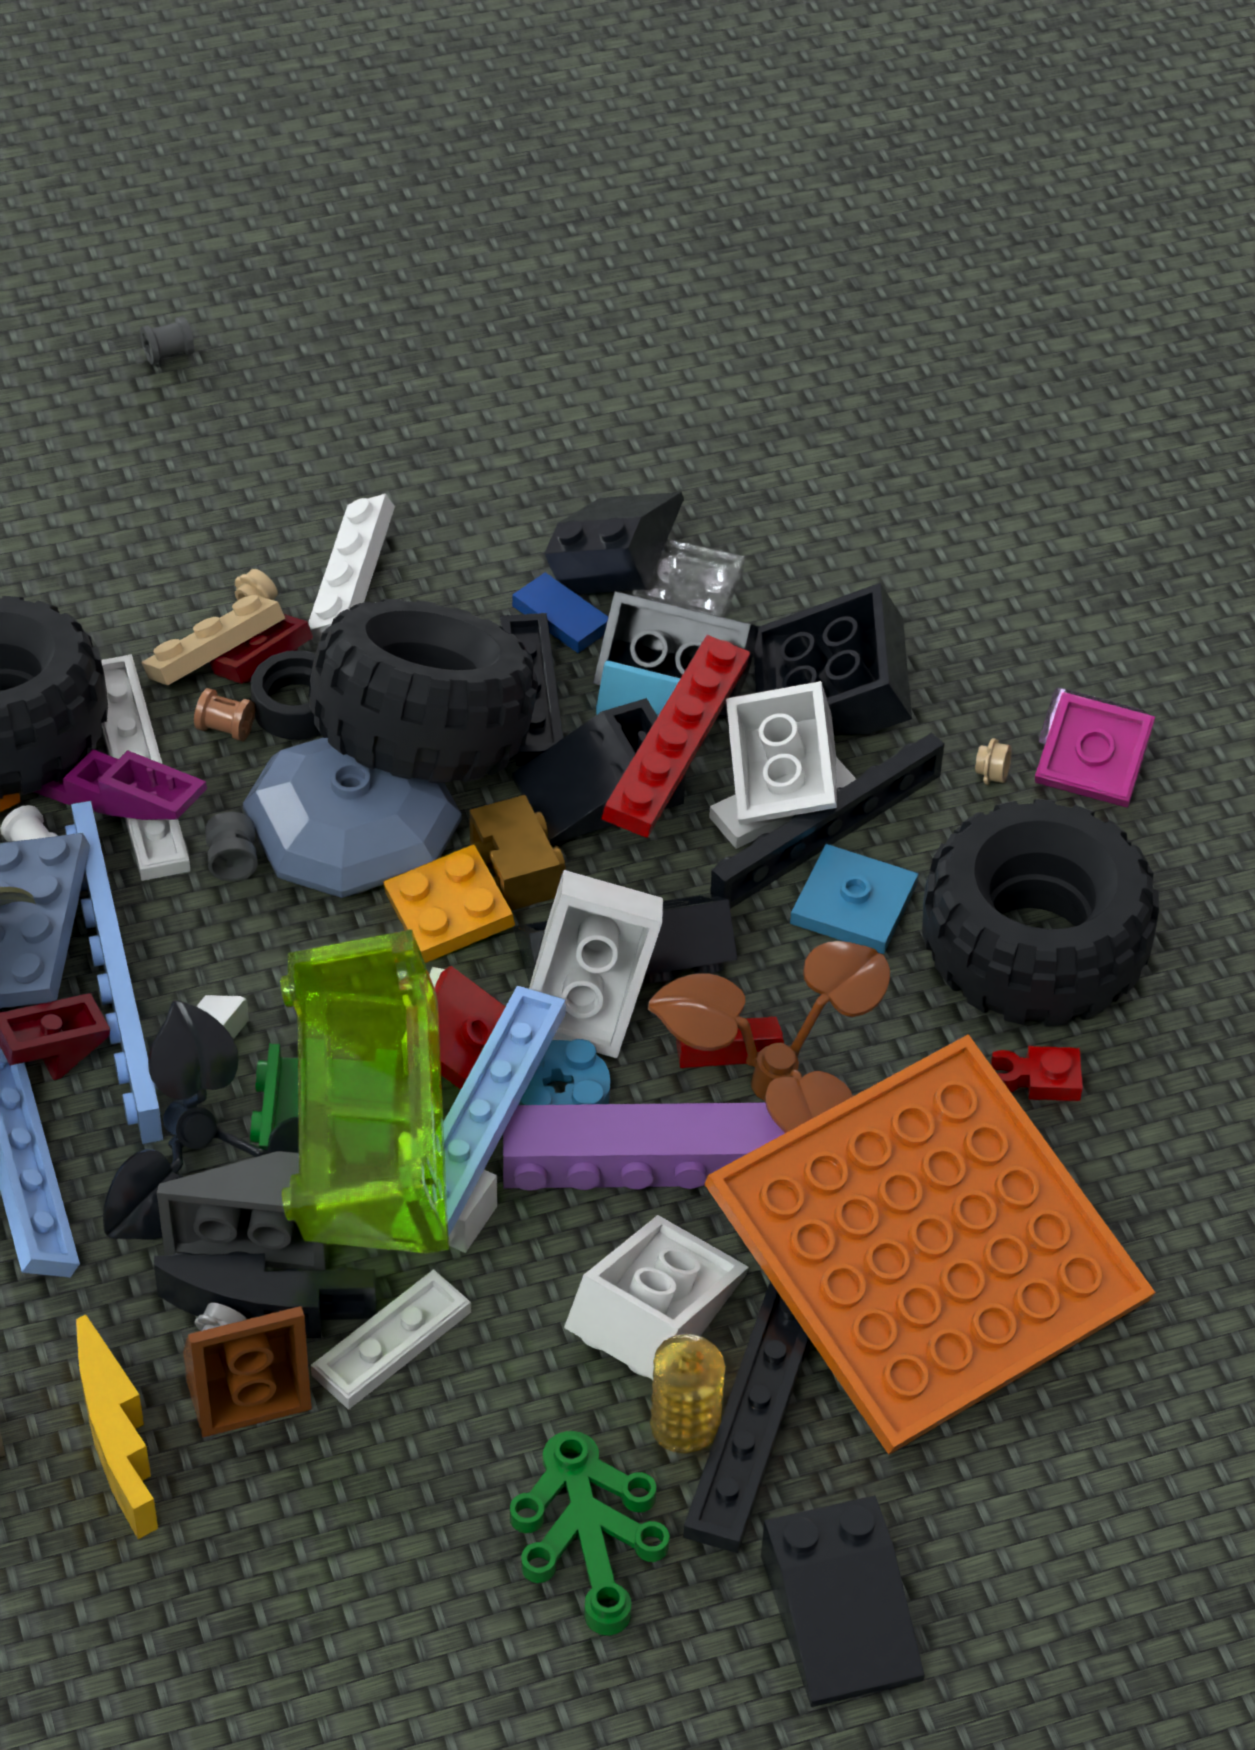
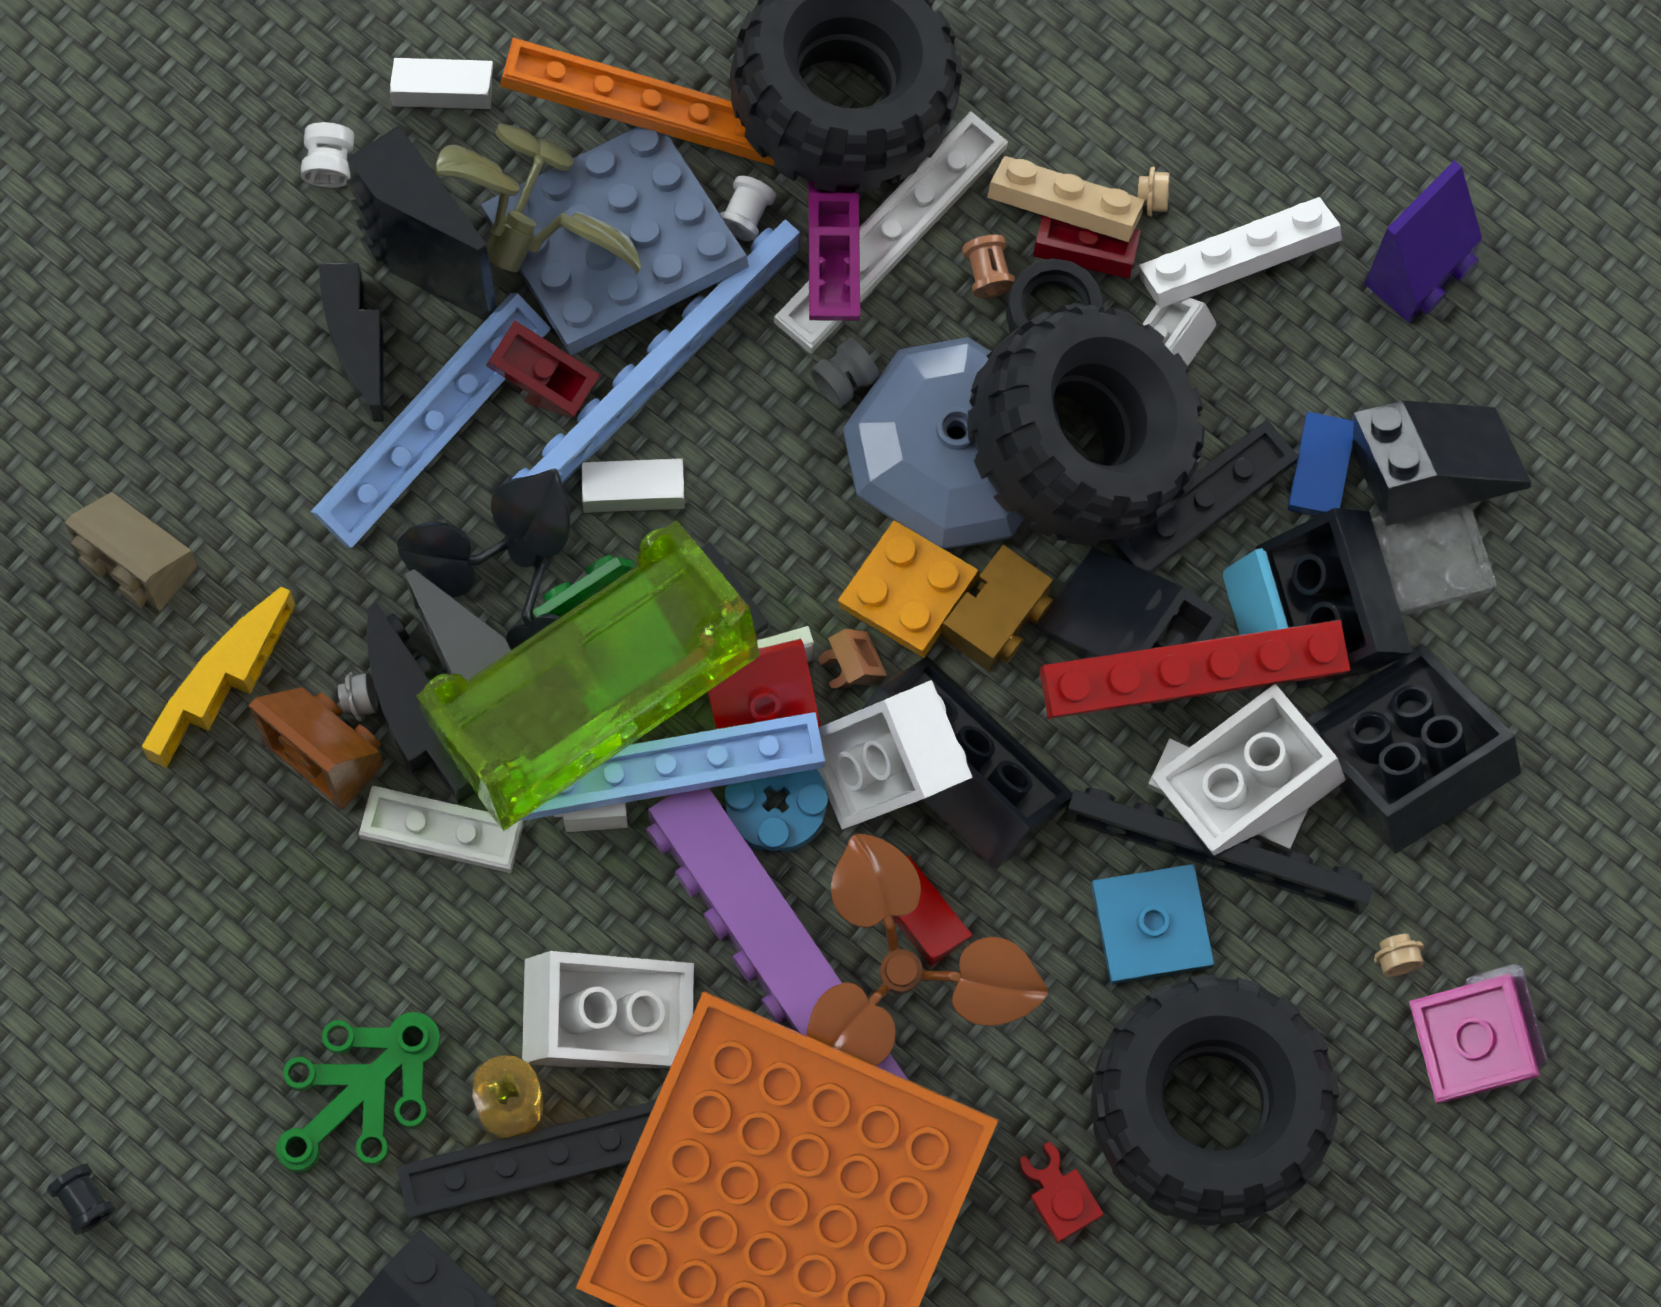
camera: 55 degrees right, 25 degrees up
none -> nougat tile [818,629,888,689]
none -> dark purple slope [1364,160,1482,323]

